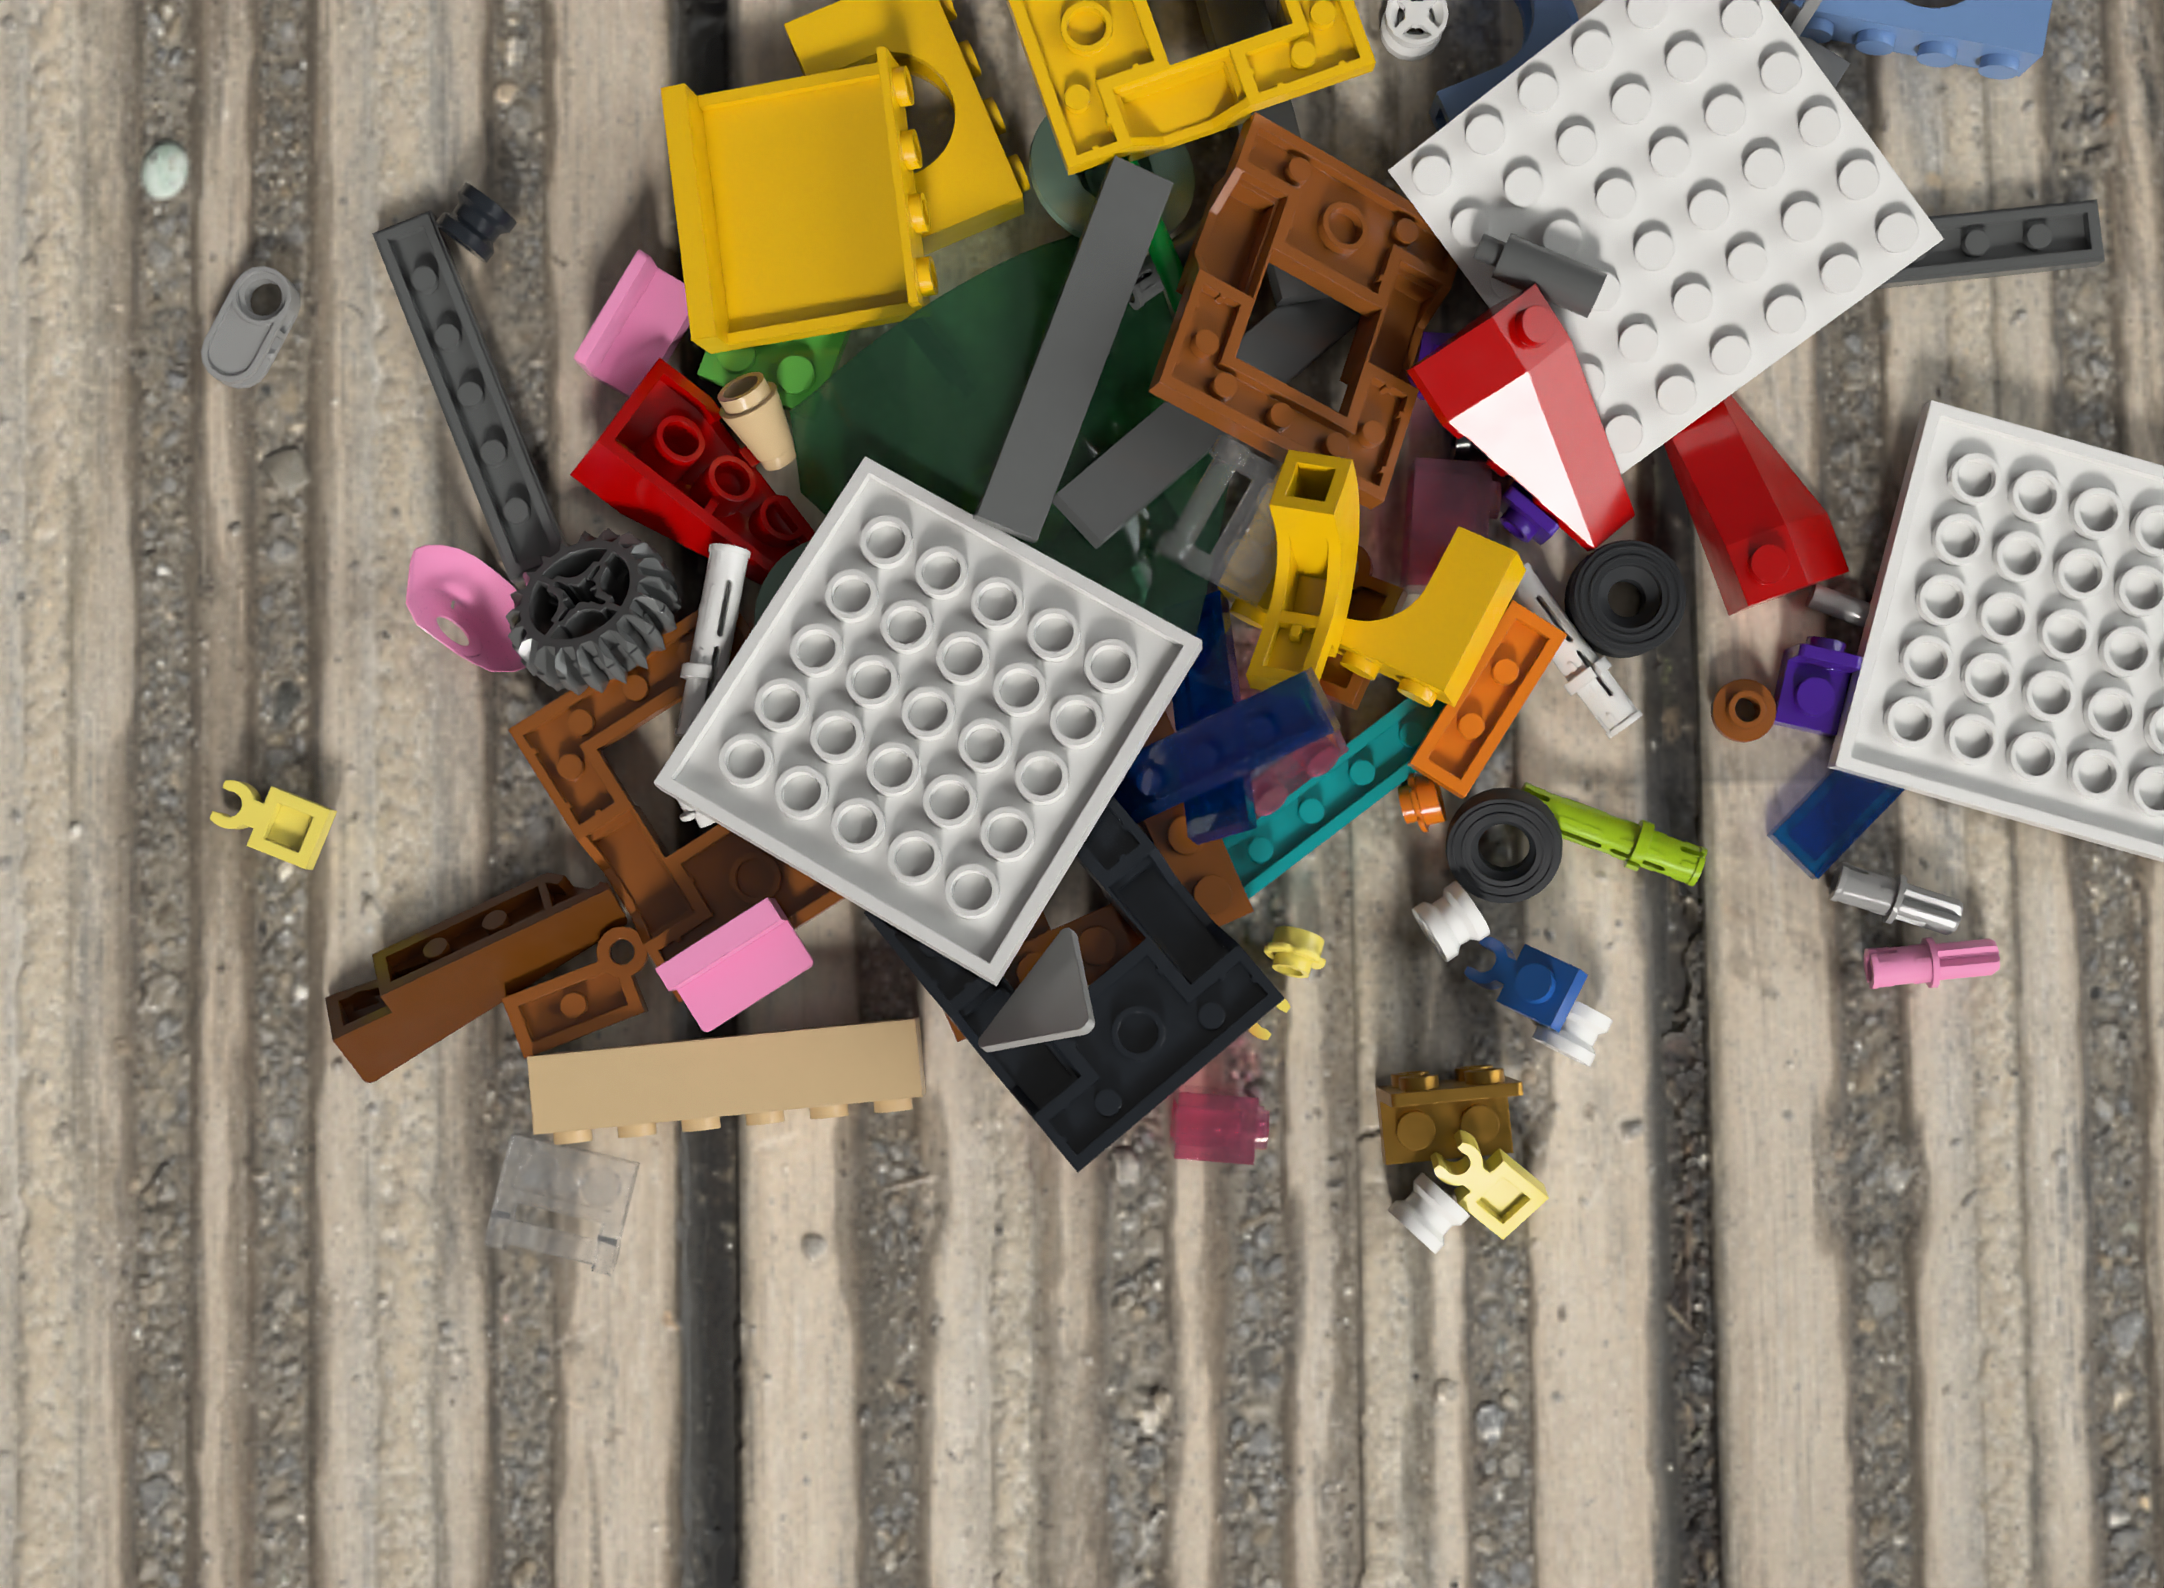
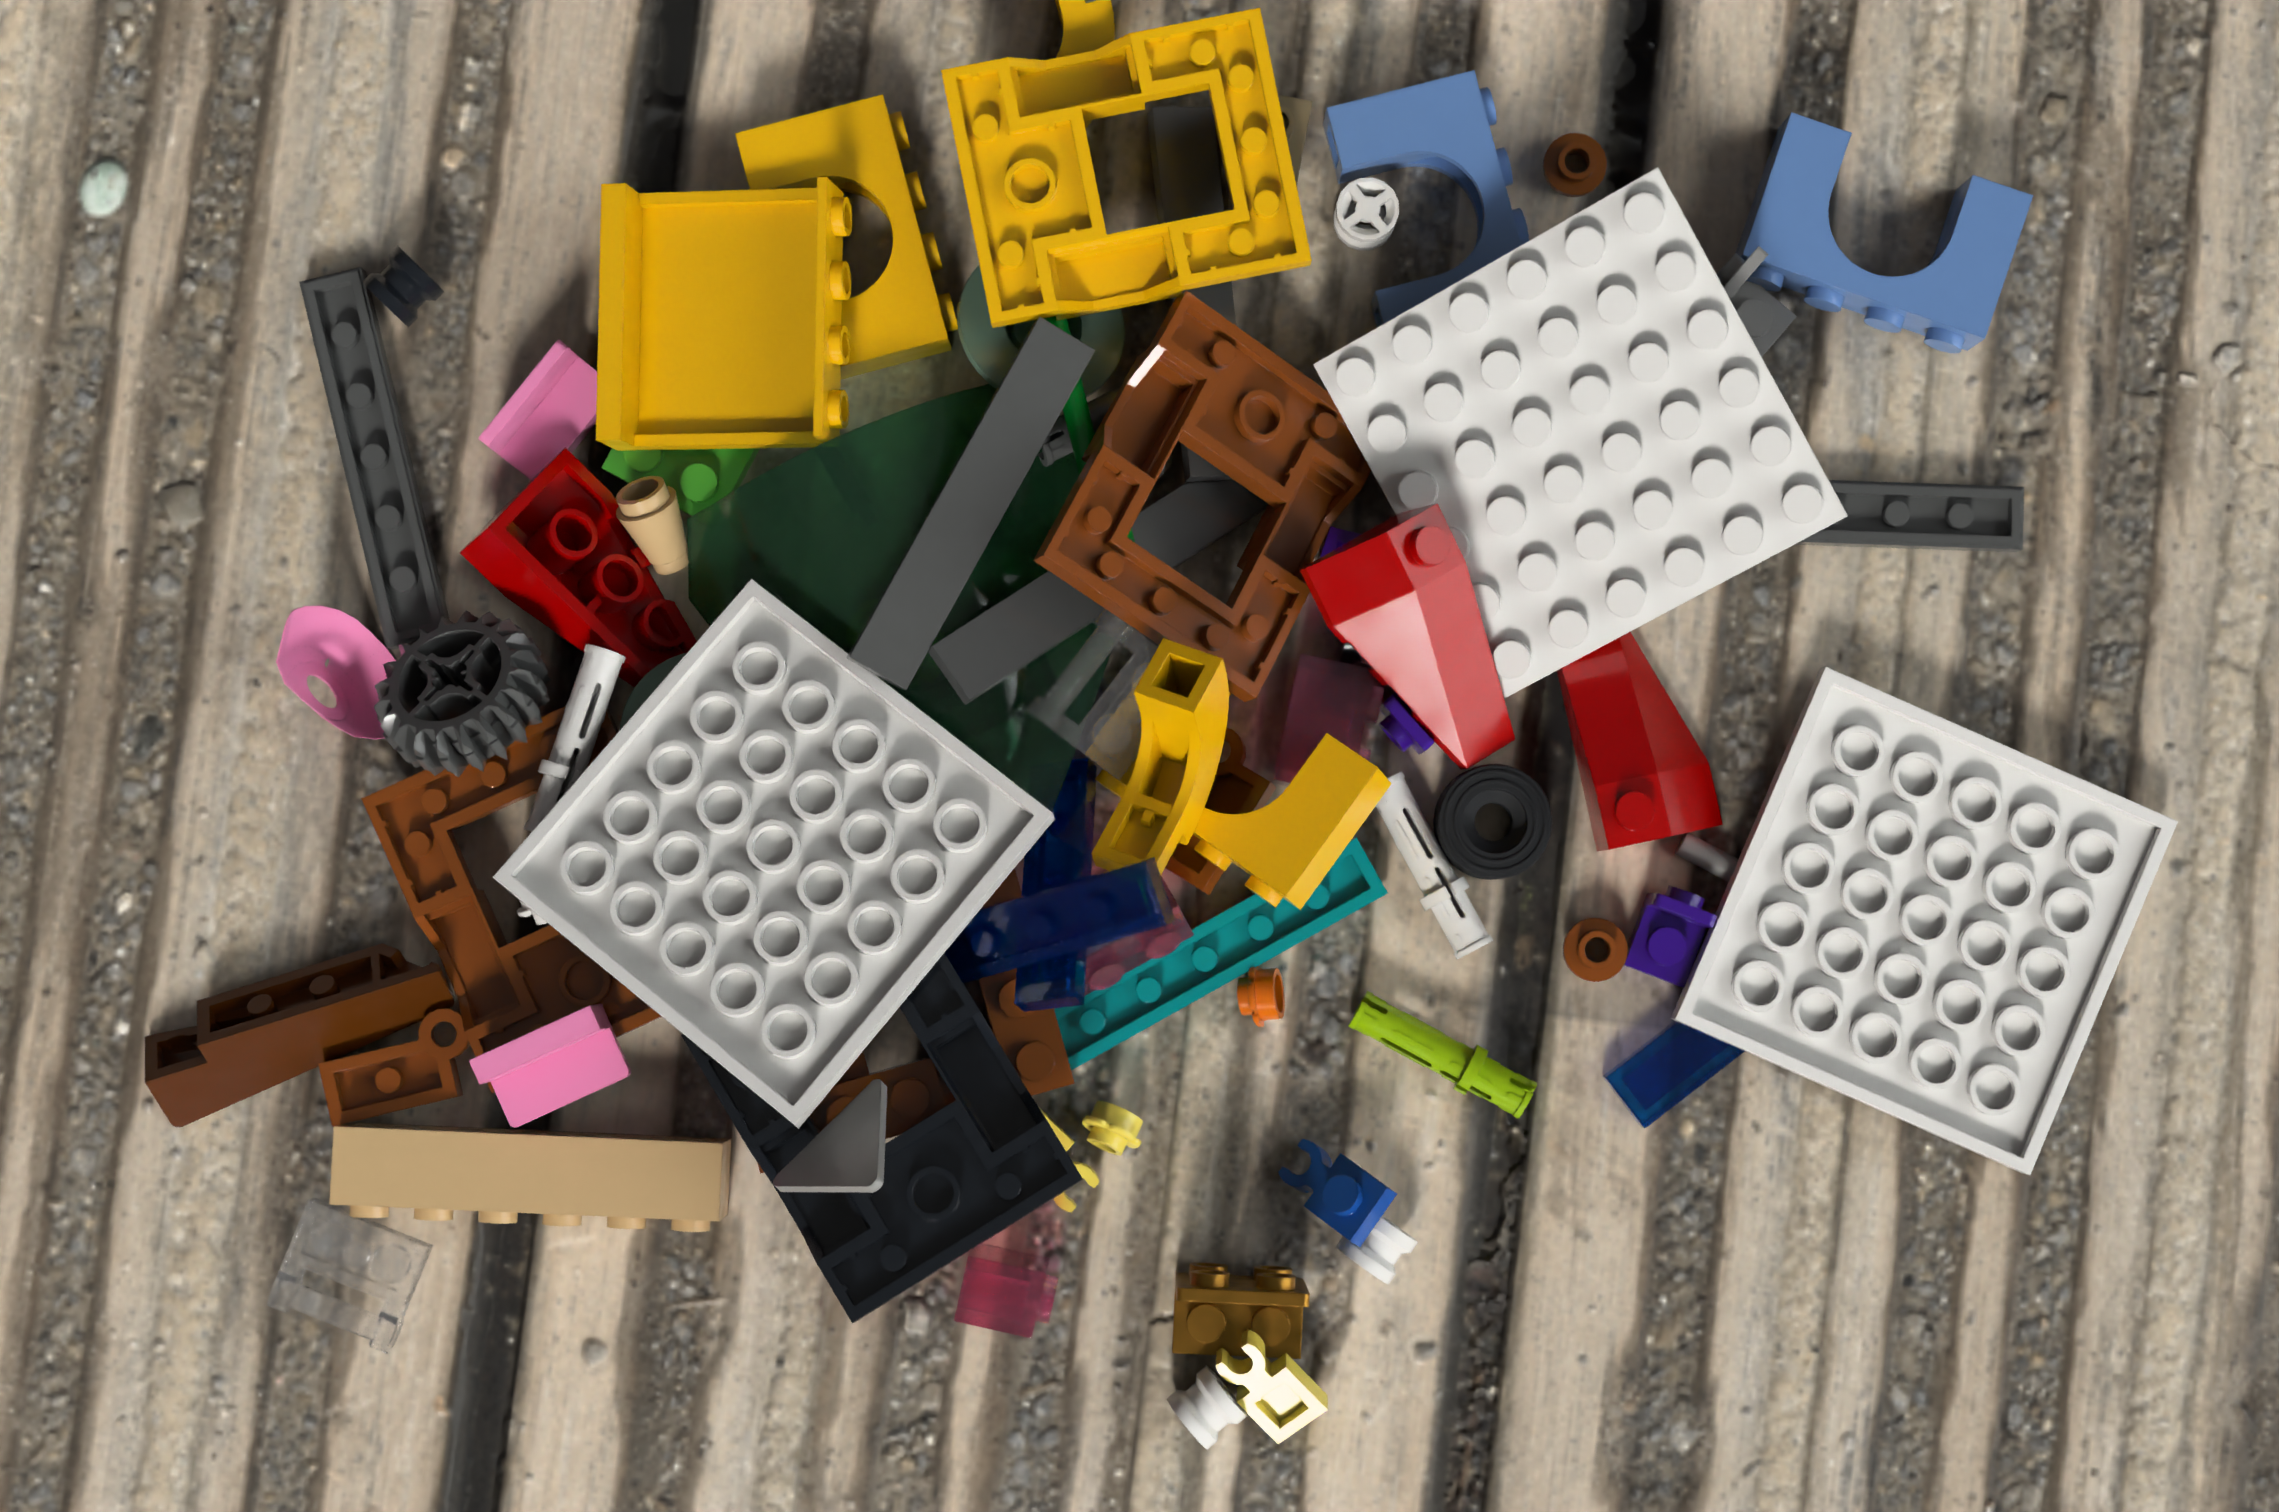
camera: 10 degrees right, 0 degrees up
light grey piece [201,266,301,389] -> none
light yellow plate [210,780,337,870] -> none
orange plate [1407,600,1567,799] -> none
white wheel [1411,881,1490,962] -> none
black tyre [1446,788,1563,903] -> none
dark grey cylinder [1473,233,1607,318] -> none
light grey axle [1828,861,1963,935] -> none
bright pink axle [1864,937,2000,989] -> none

